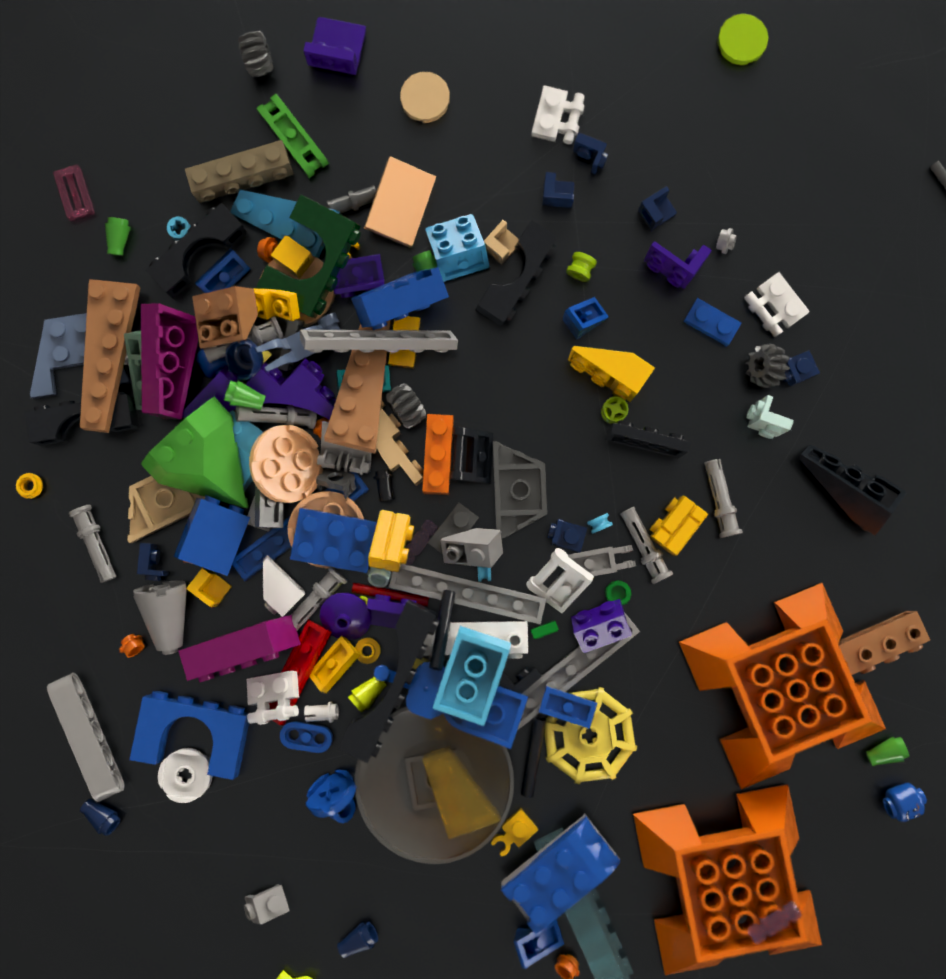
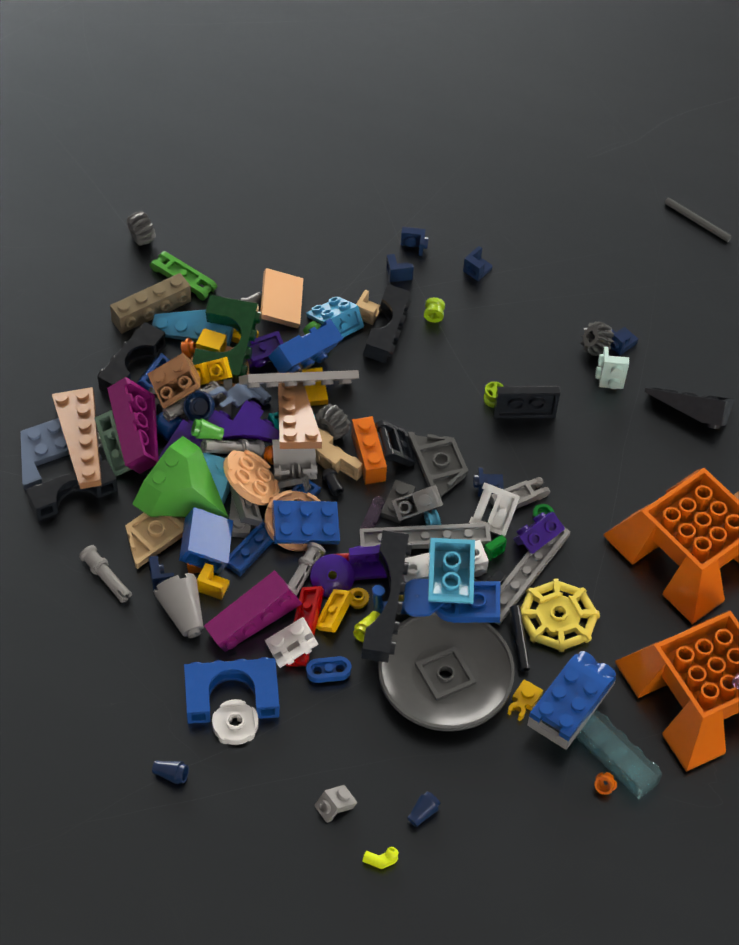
camera: 25 degrees left, 30 degrees down
yellow plate [16,473,43,499] -> none
light grey beam [47,673,124,802] -> none
clear pink tile [53,164,94,221] -> none
bright green cone [105,217,131,256] -> none
orange plate [119,634,145,658] -> none
medium azure bush [167,217,191,241] -> none
white slope [263,555,305,617] -> none
dark purple bracket [303,17,366,75] -> none
white pin [304,701,339,723] -> none
blue tile [305,770,357,823] -> none
light aqua plate [367,567,392,588] -> none
yellow brick [368,510,414,572] -> none
tan tile [400,72,450,123] -> none
clear yellow wedge [423,746,501,839] -> none
black piece [429,590,456,671] -> none
blue slope [514,919,564,969] -> none
white plate [531,86,585,144] -> none
blue plate [538,686,597,729] -> none
blue slope [562,297,609,340] -> none
yellow slope [568,346,655,402] -> none
medium azure bush [587,513,613,534] -> none
light grey pin [620,507,673,584] -> none
dark purple bracket [644,241,712,289] -> none
yellow brick [649,495,708,556] -> none
blue plate [683,298,741,346] -> none
light grey pin [704,459,743,538] -> none
light grey plate [716,228,737,254] -> none
lime tile [717,14,768,65] -> none
white plate [744,272,810,337] -> none

